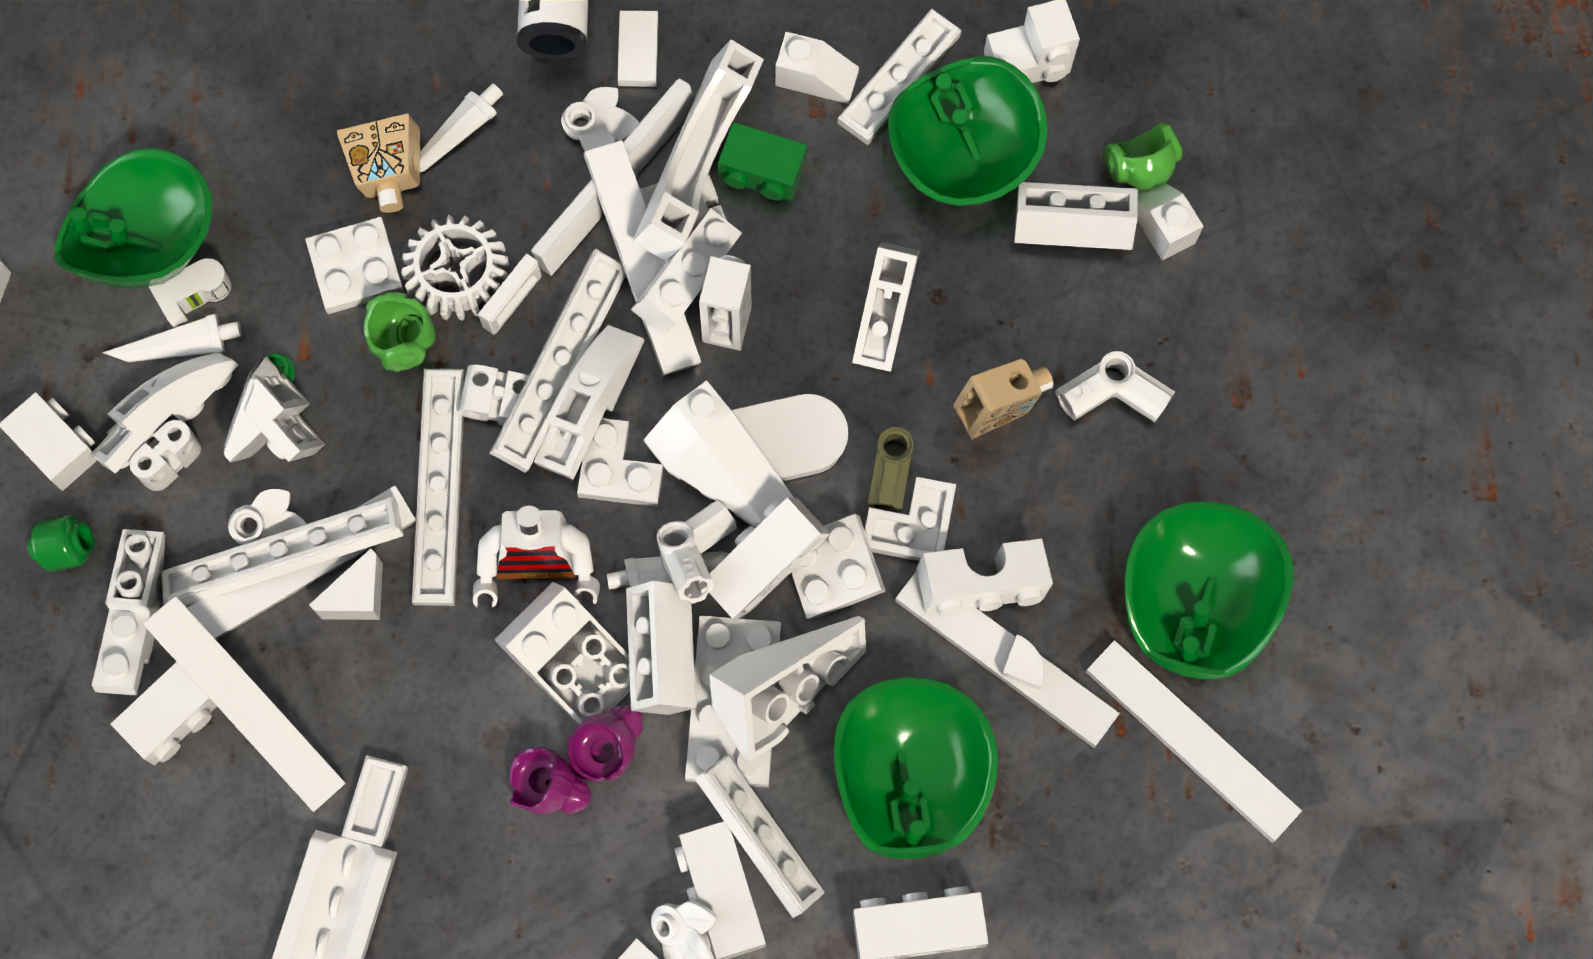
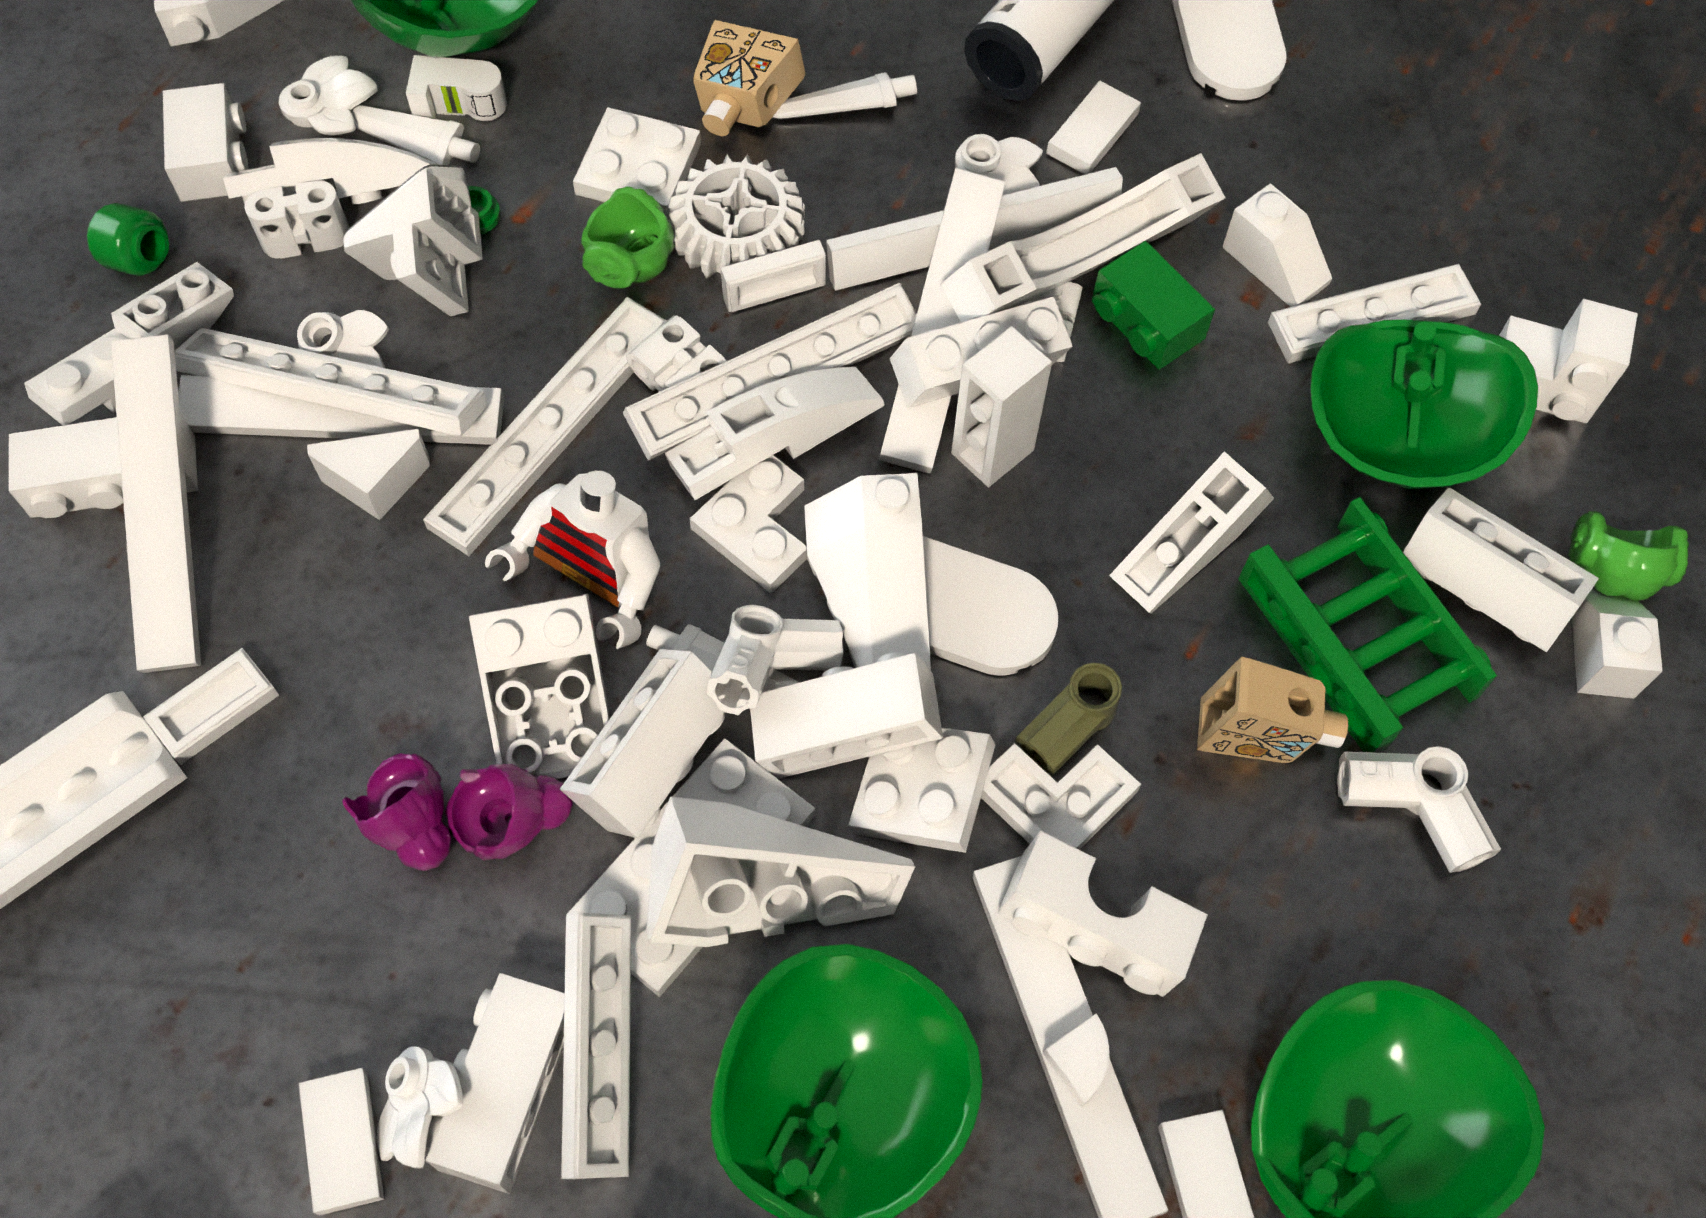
camera: 35 degrees right, 10 degrees down
none -> white plate [278,56,378,135]
none -> green fence [1238,497,1497,753]

